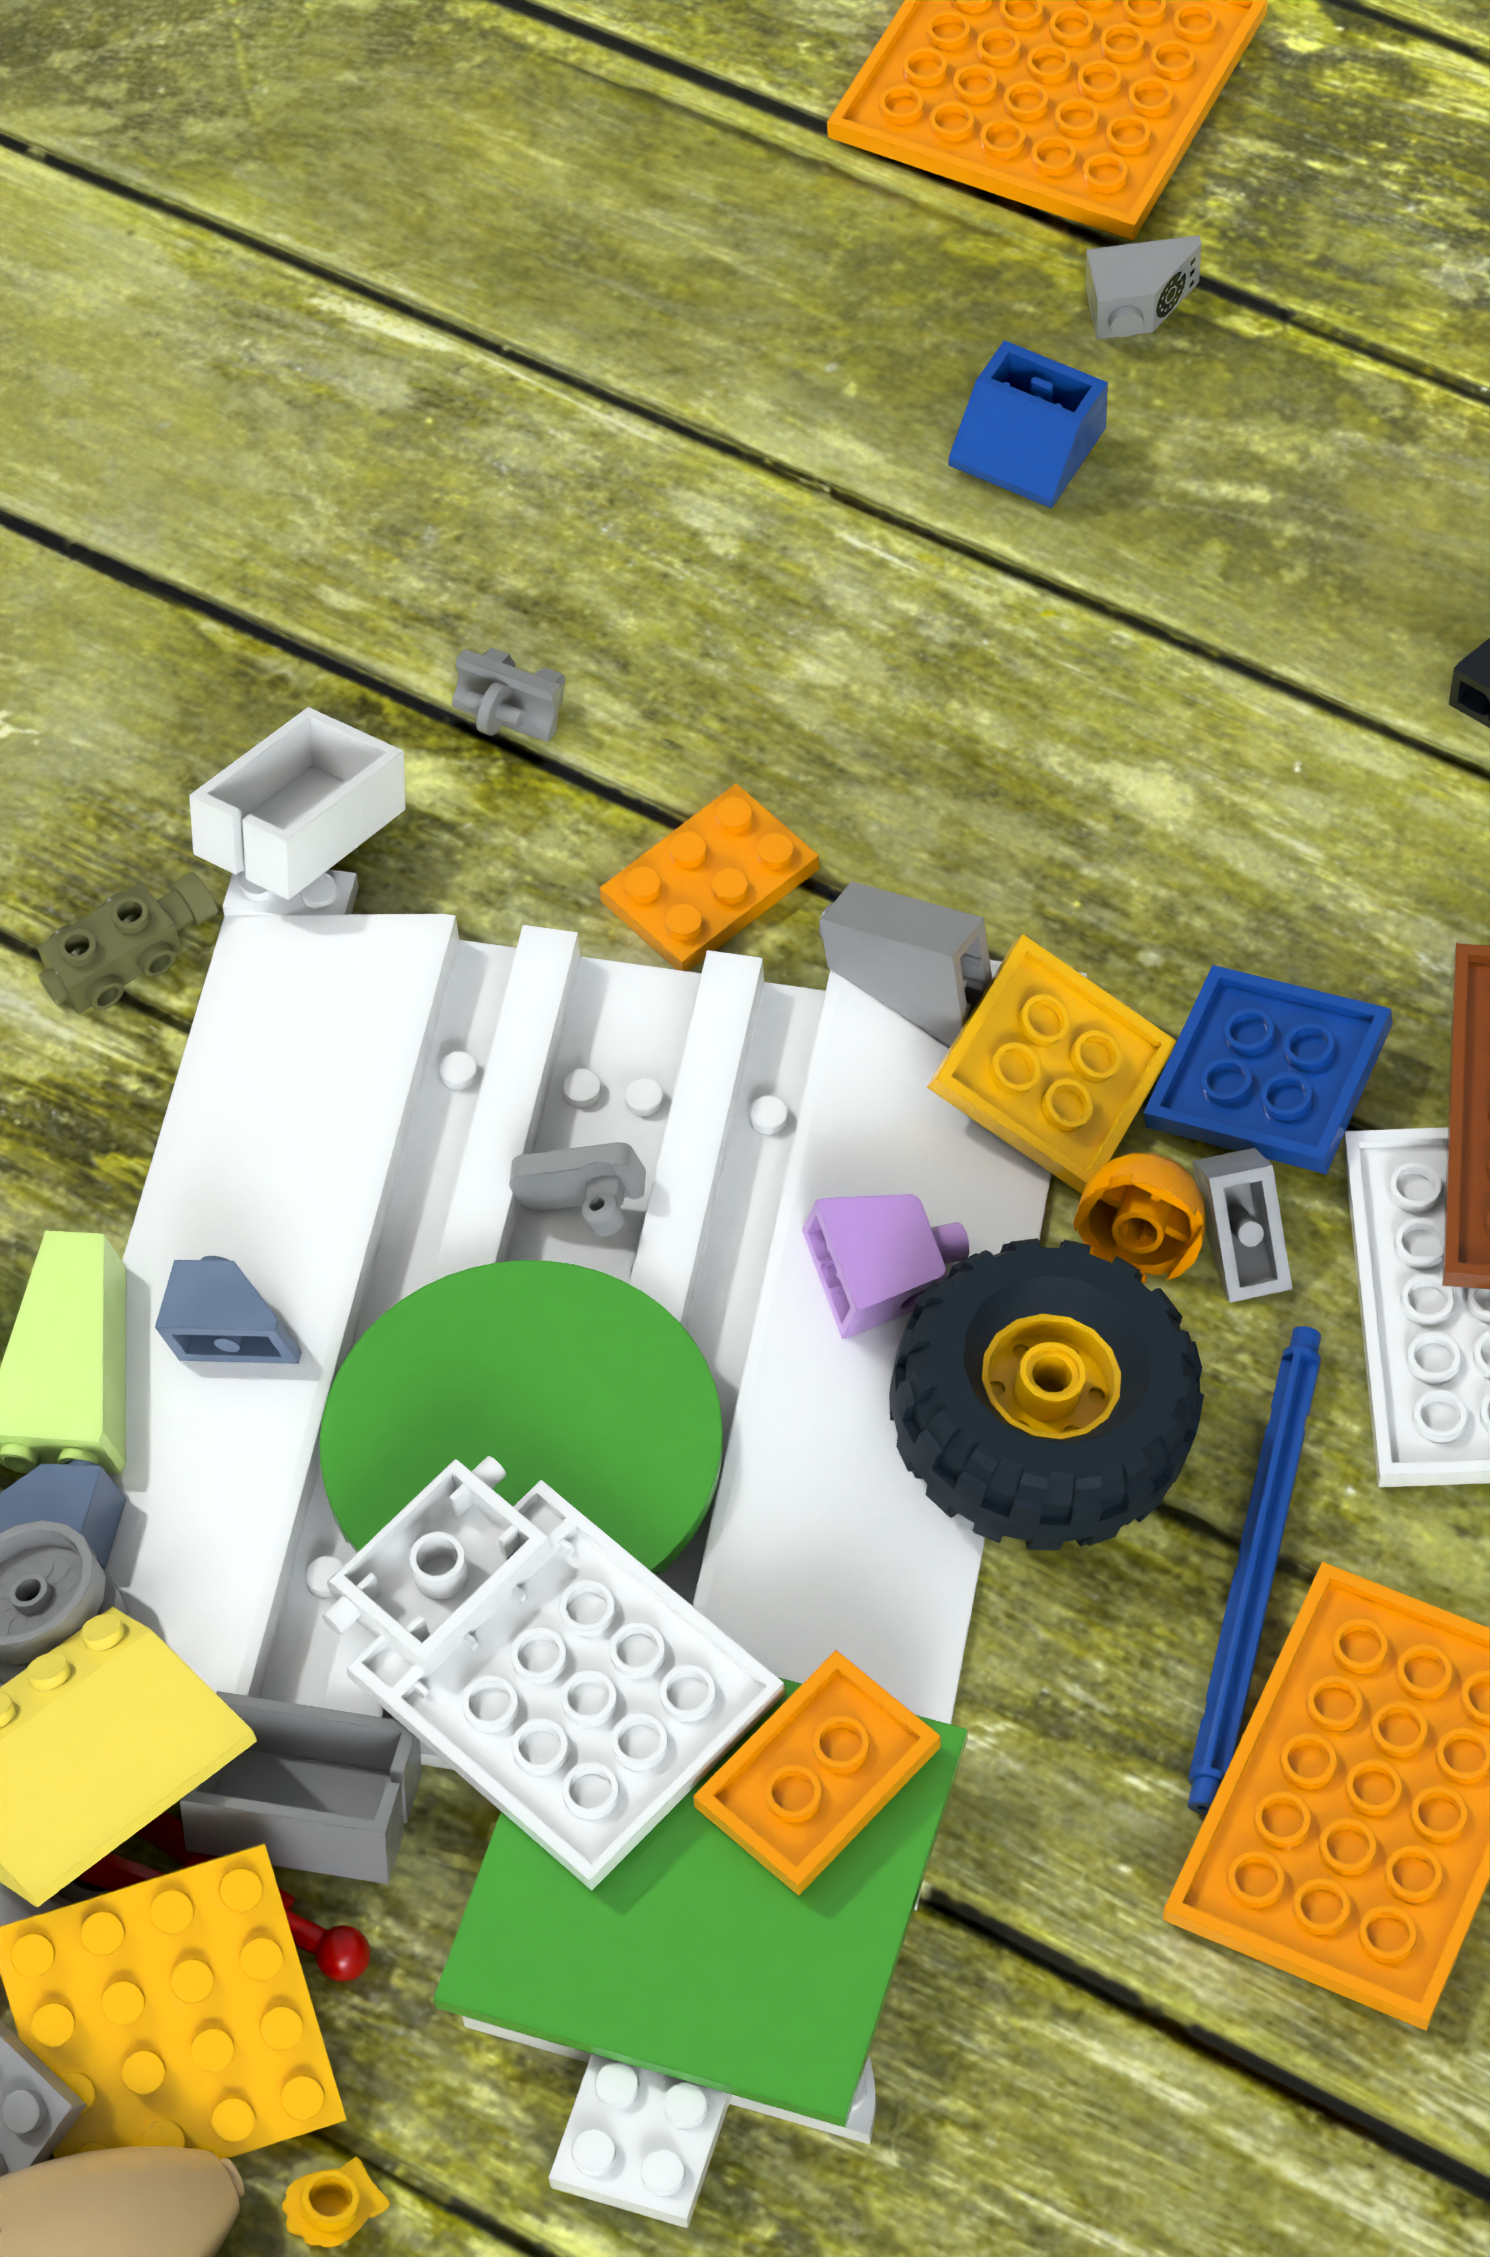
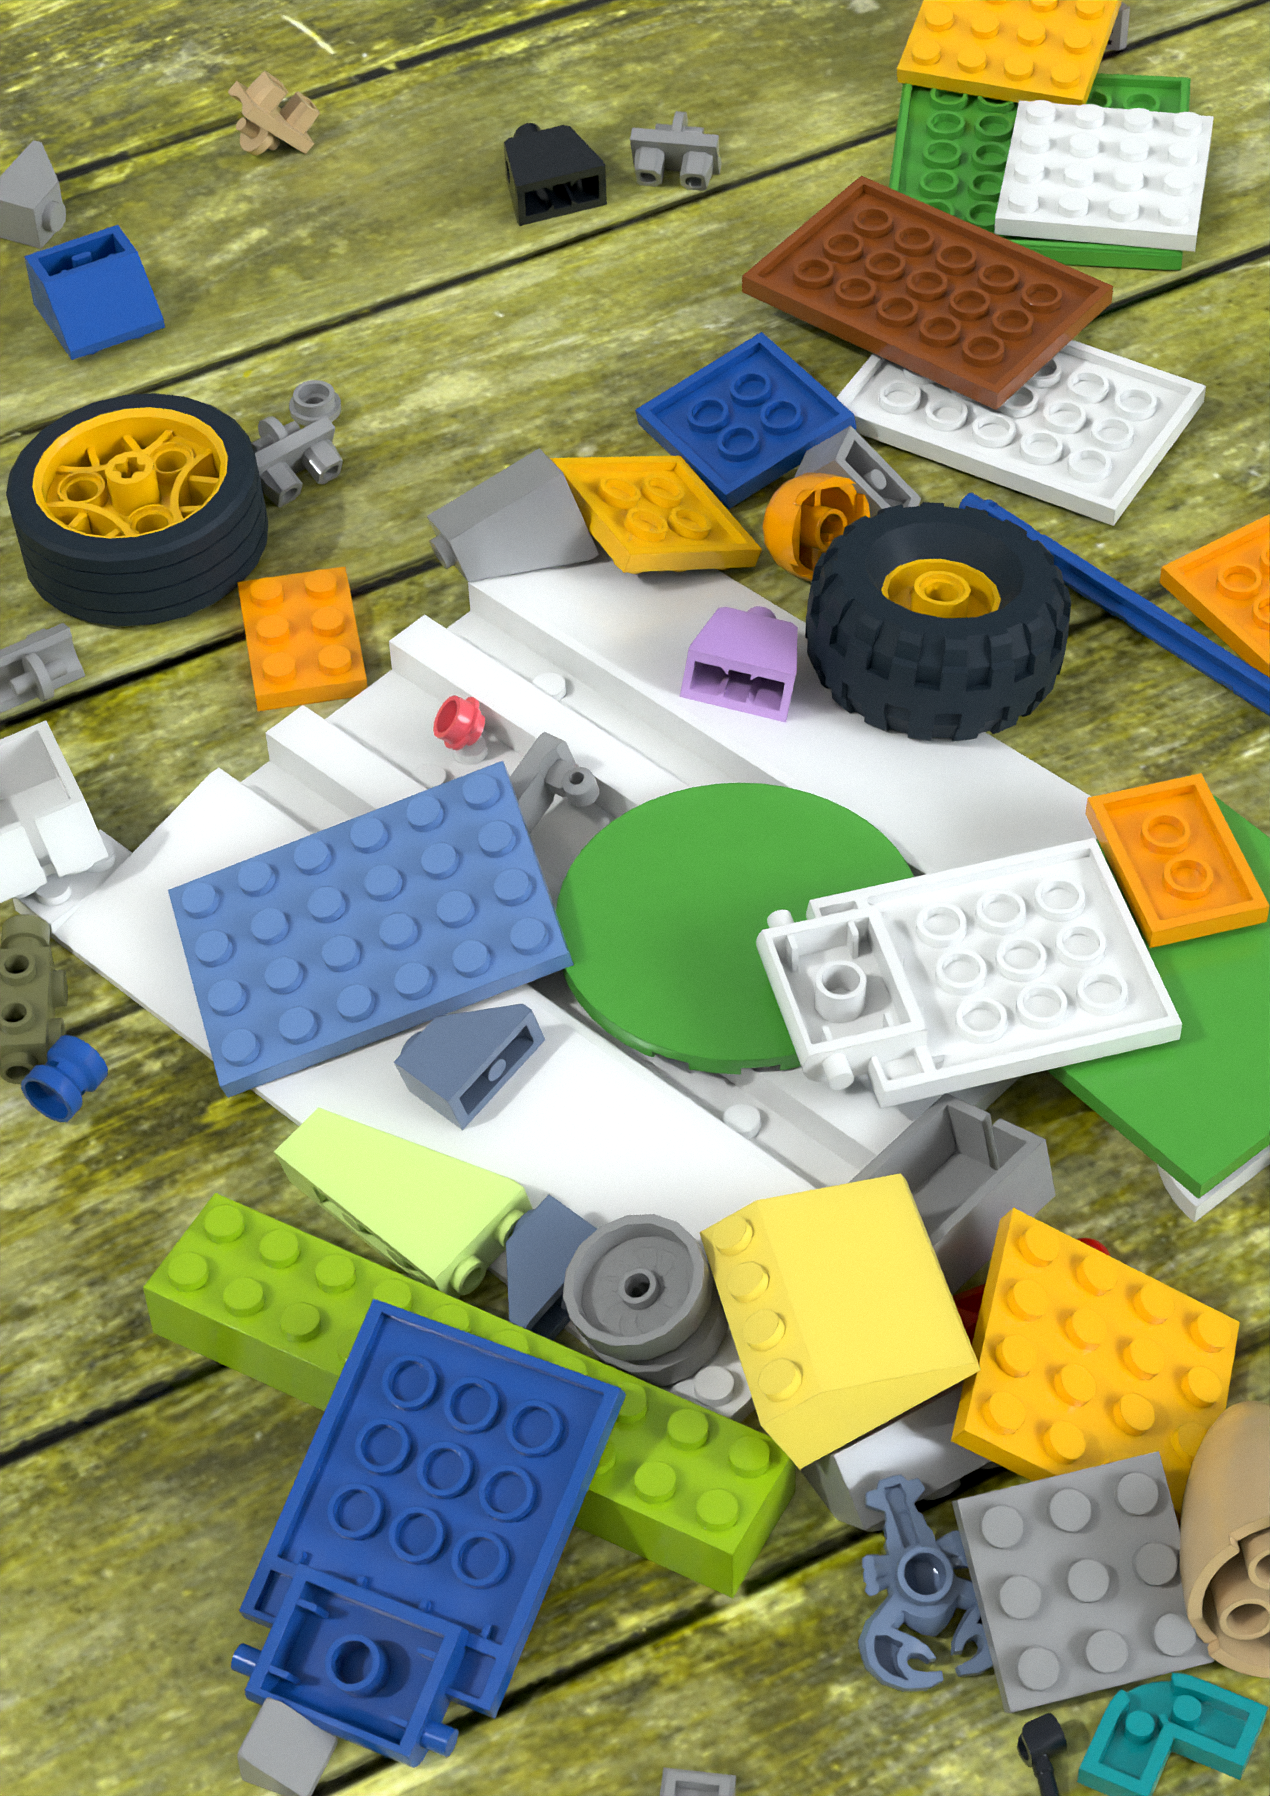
camera: 60 degrees left, 10 degrees down
none -> wheel [6,393,268,626]
none -> blue wheel [21,1035,108,1122]
none -> medium blue plate [168,761,574,1098]
none -> tan hips [228,70,320,155]
none -> light grey hips [251,416,343,508]
none -> light grey plate [289,380,342,426]
none -> coral plate [433,695,485,751]

